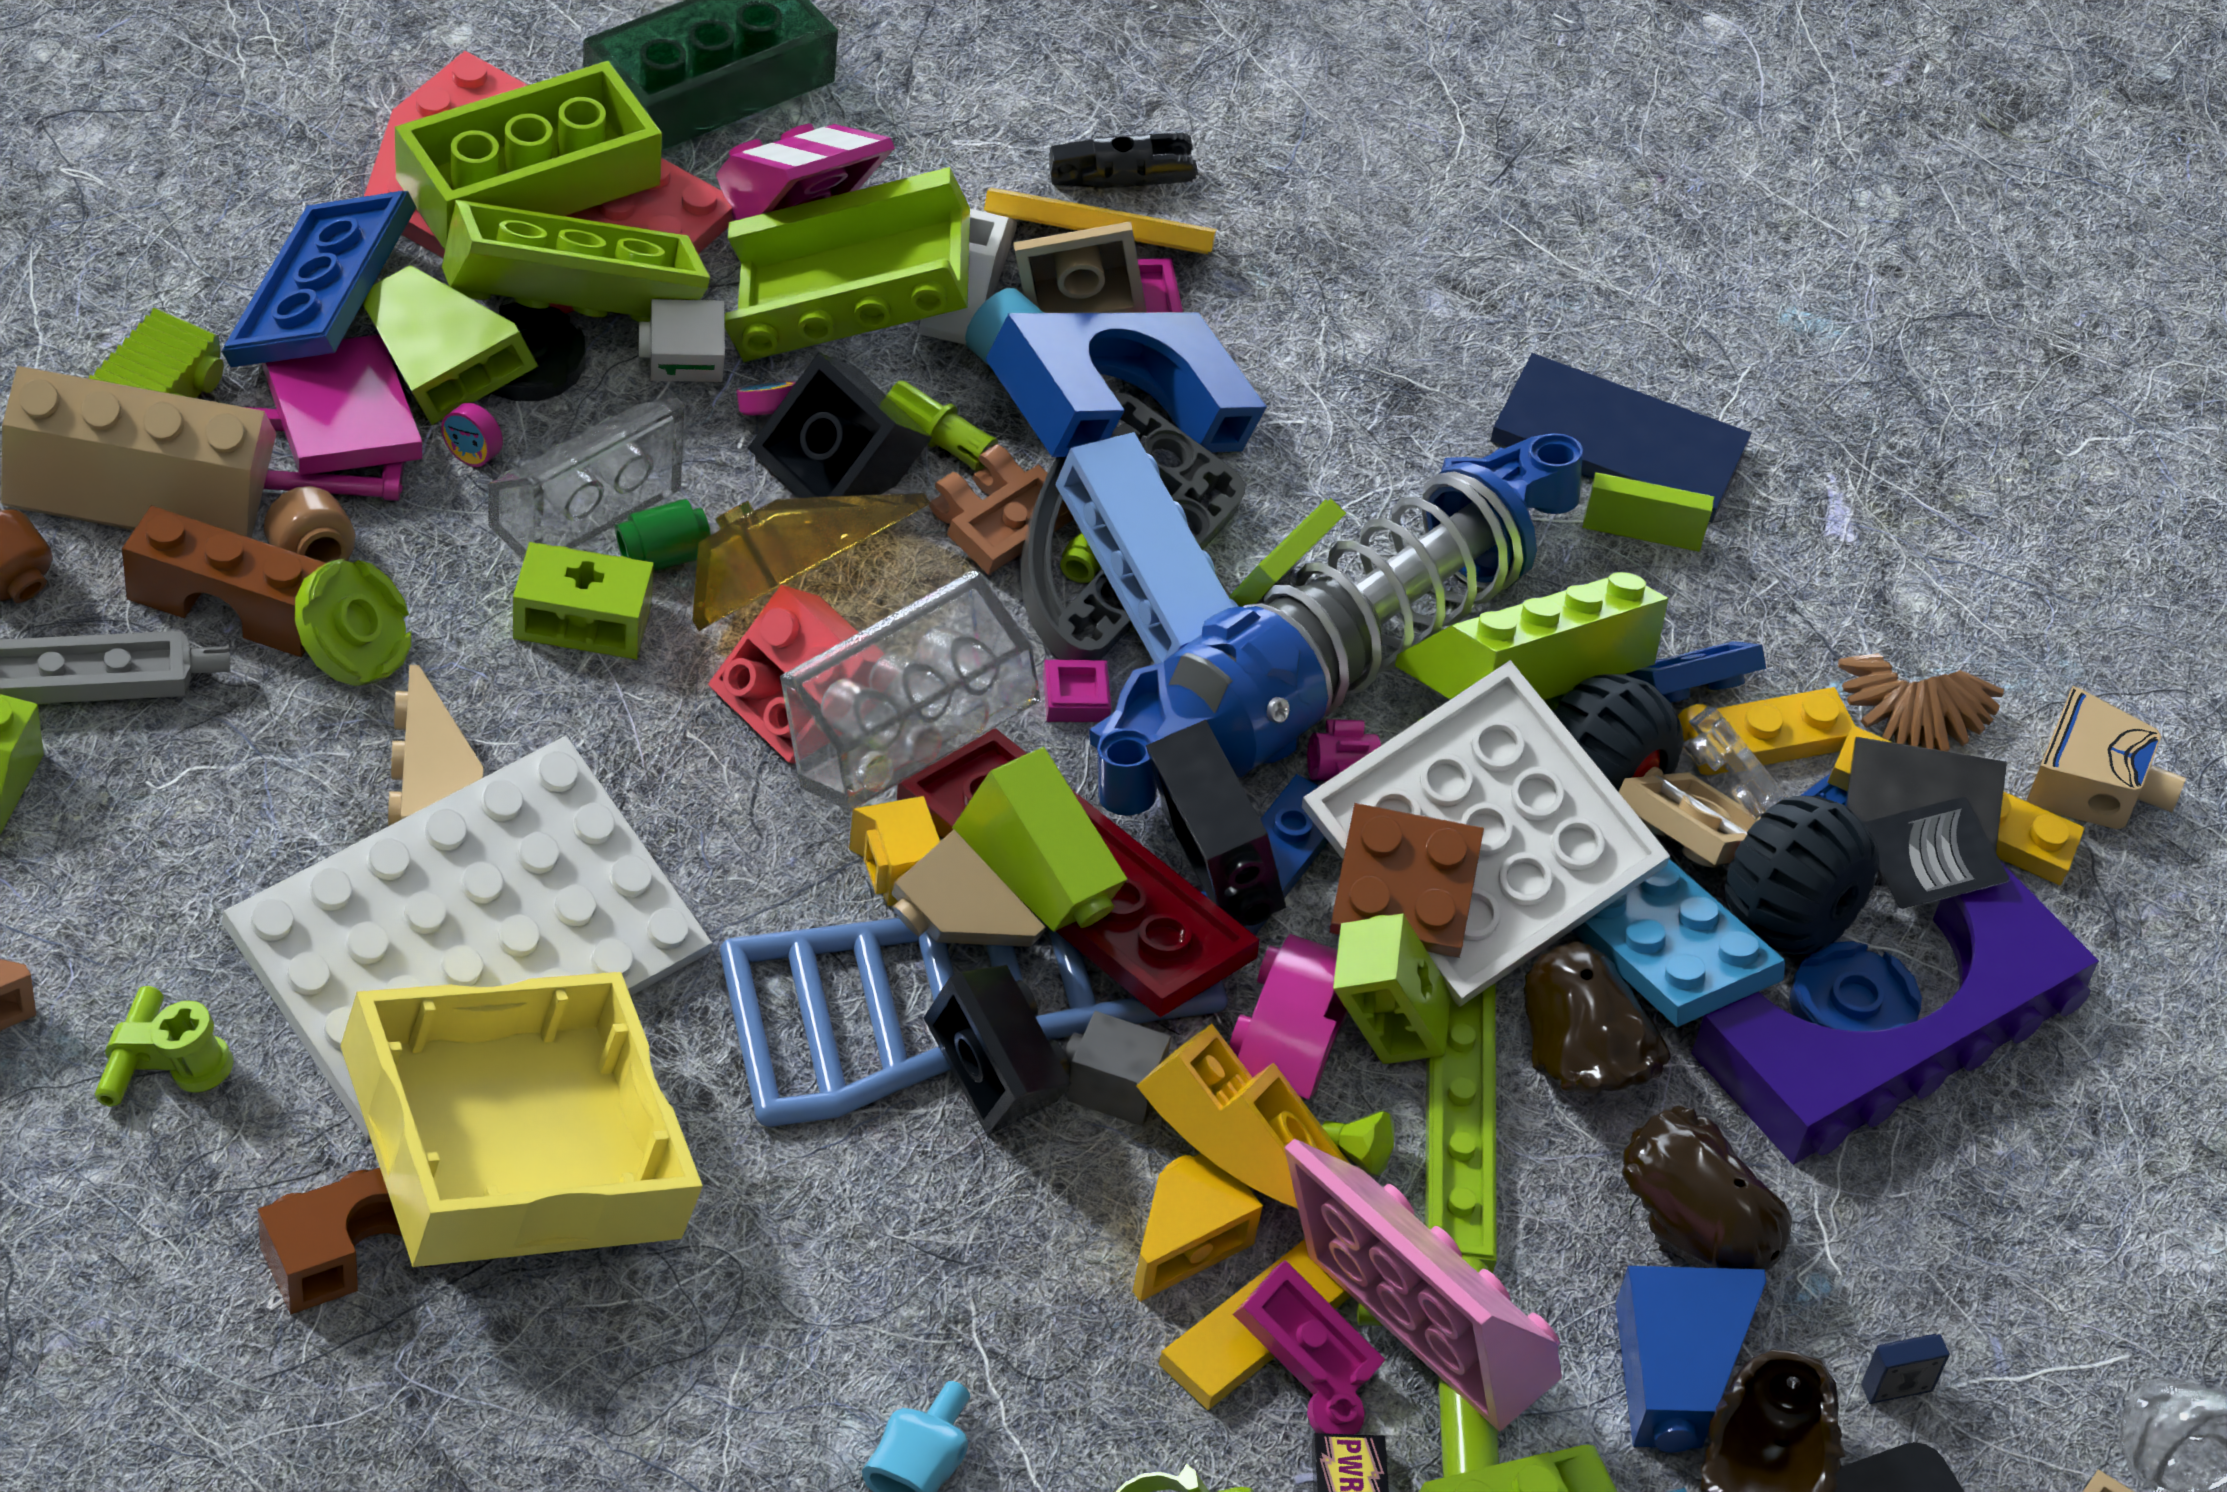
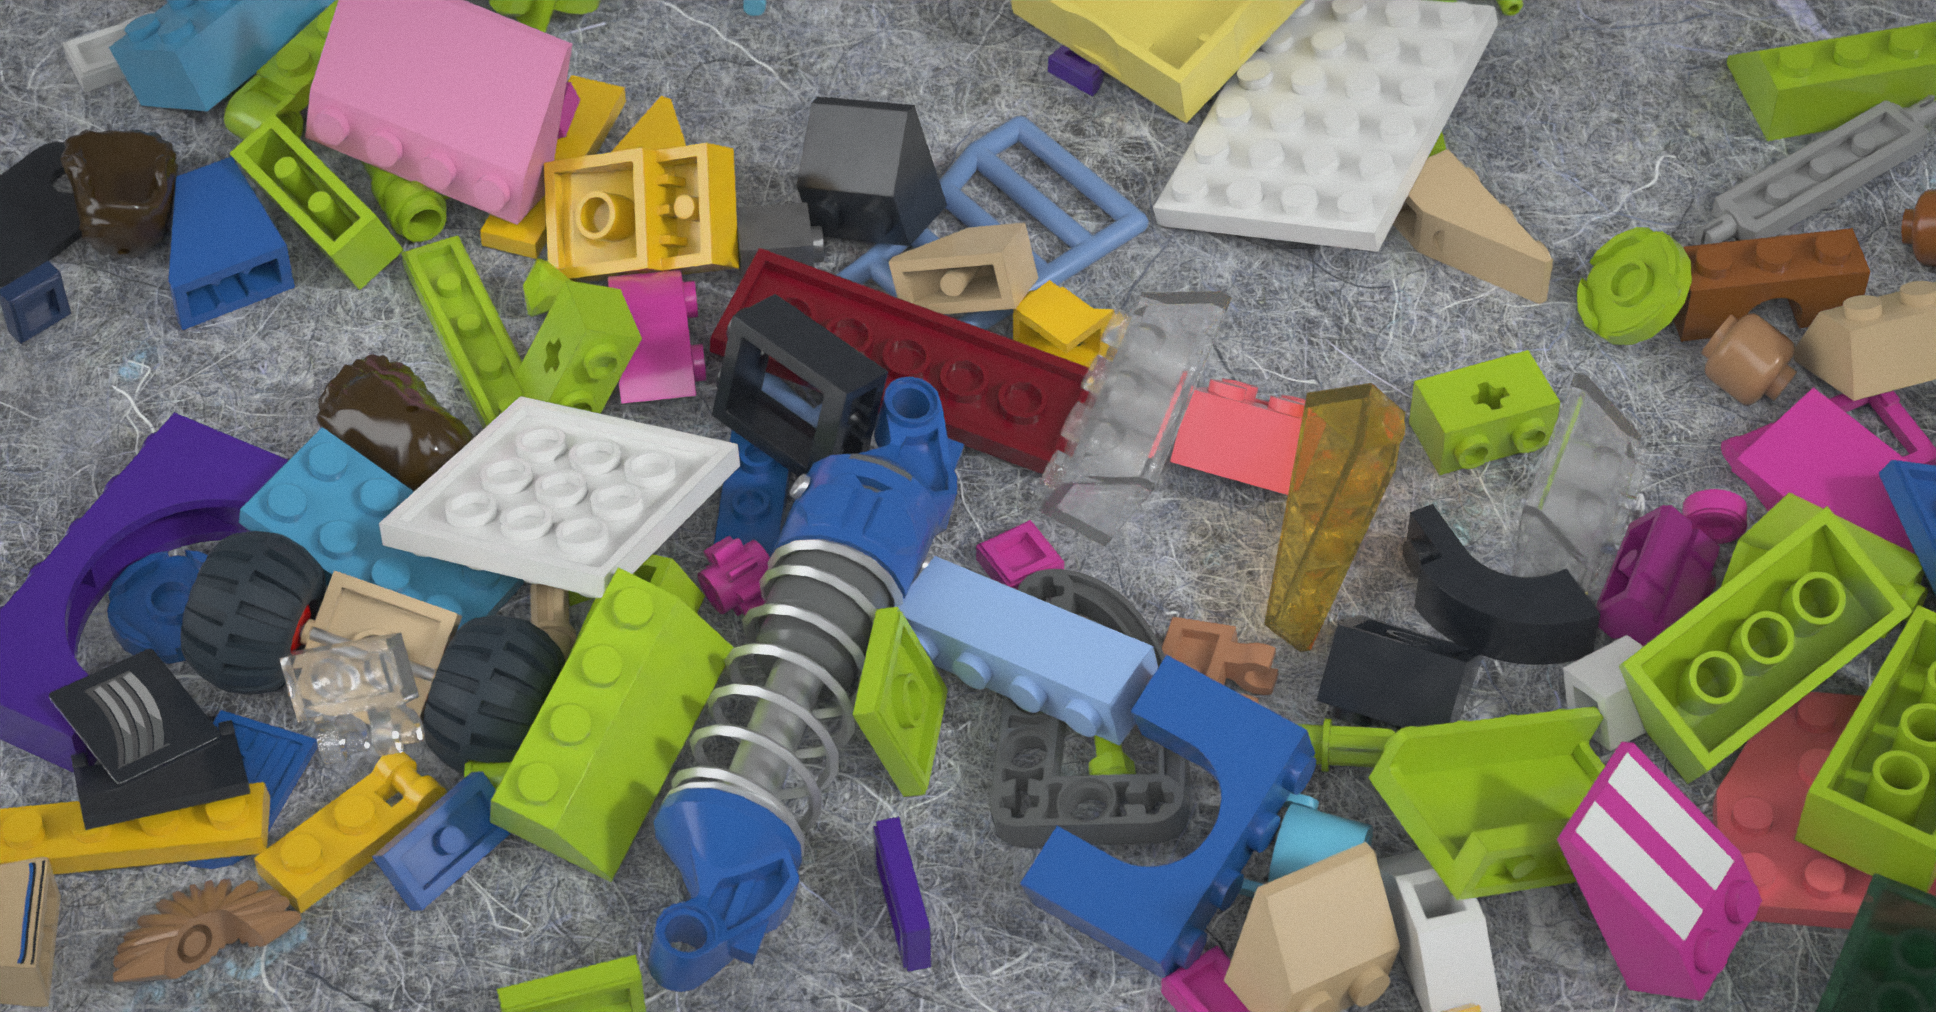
camera: 160 degrees right, 0 degrees up
green brick [615,499,711,572] -> none
dark pink tile [736,382,796,415] -> none
lime slope [952,746,1127,932] -> none
dark orange plate [1329,803,1484,958] -> none
dark brown piece [1622,1105,1792,1272] -> none
none -> lime brick [229,113,404,290]
none -> dark purple tile [873,817,931,972]
none -> black arch [1403,504,1601,665]
none -> magenta brick [1595,504,1720,646]

